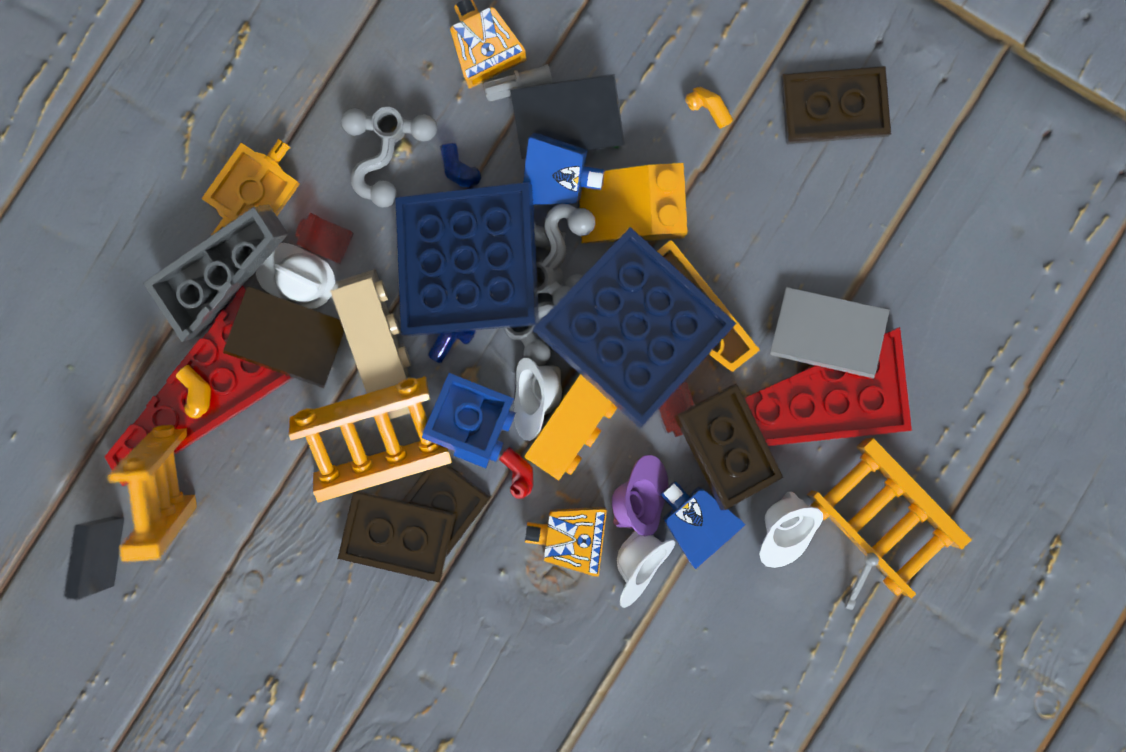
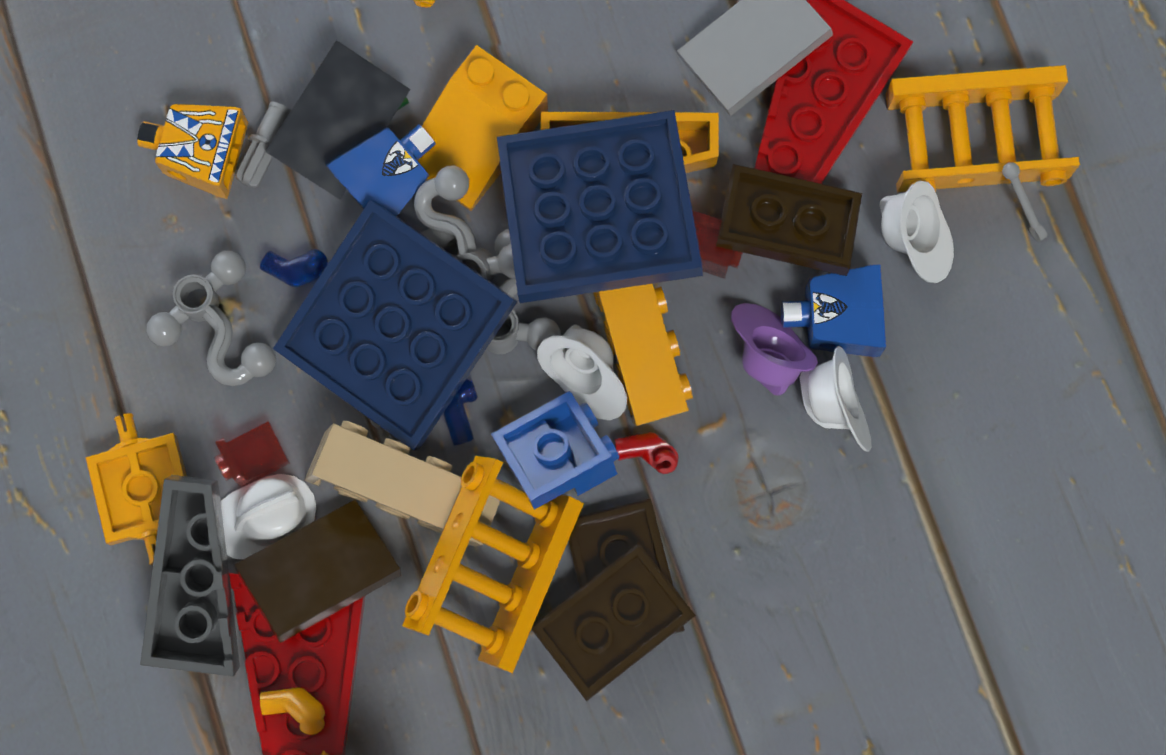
camera: 50 degrees left, 10 degrees down
torso [525,507,607,577] -> none

